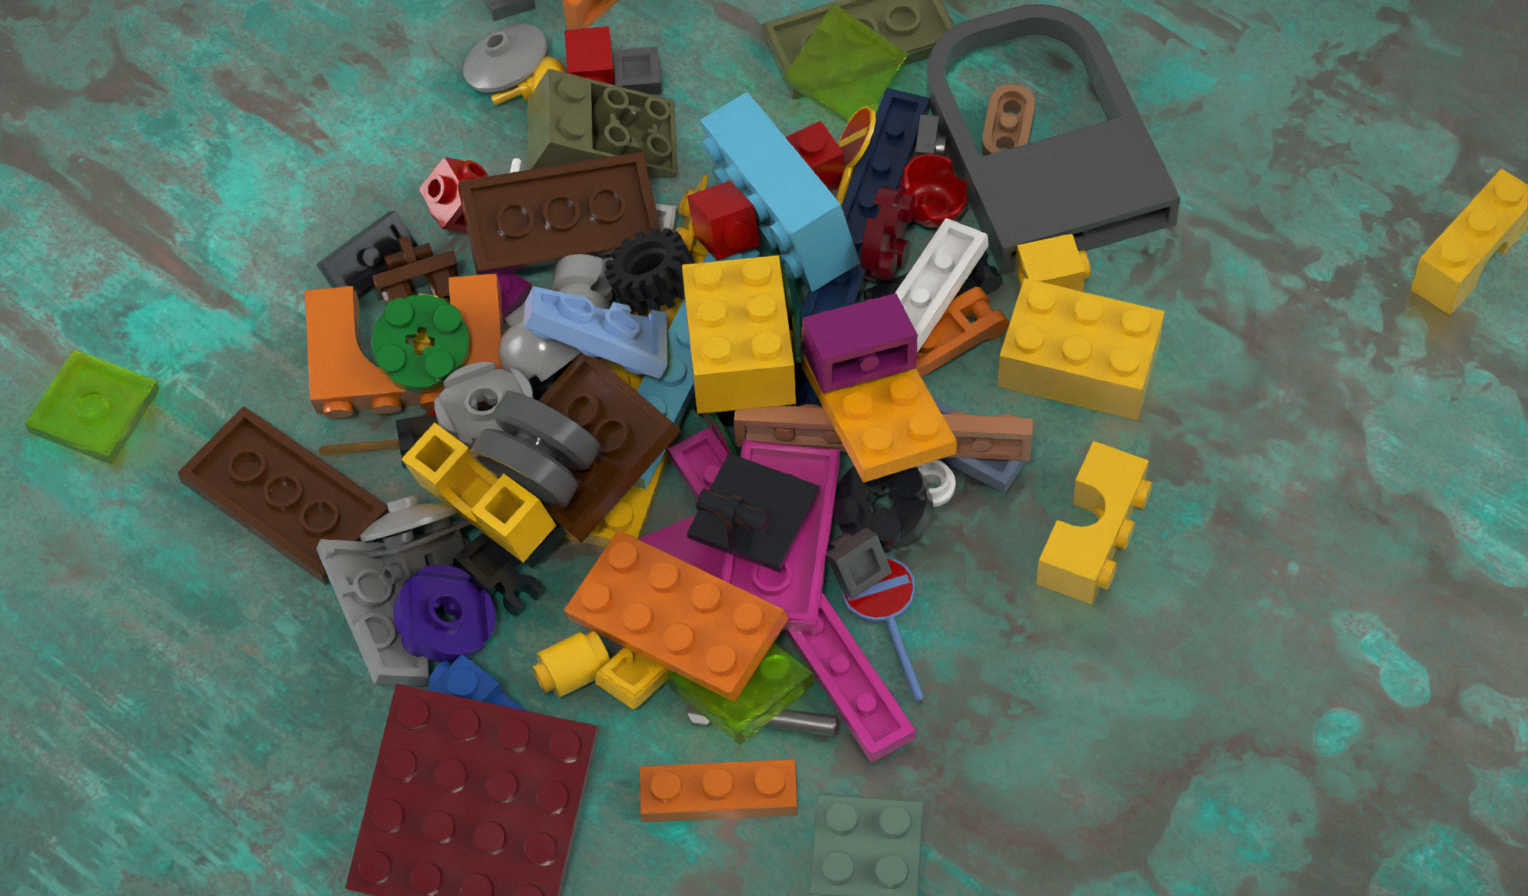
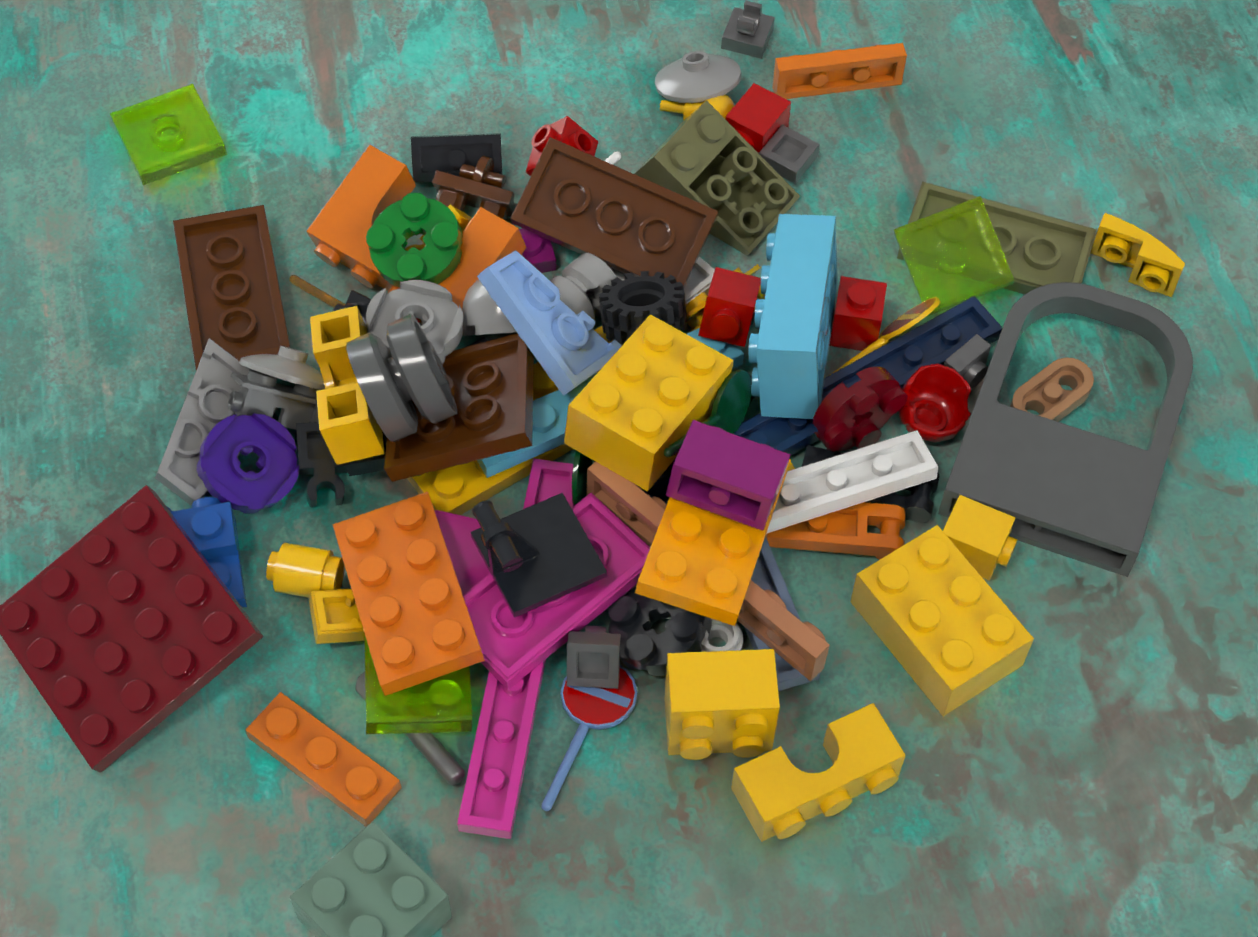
camera: 35 degrees right, 0 degrees up
none -> yellow brick [664,649,780,760]

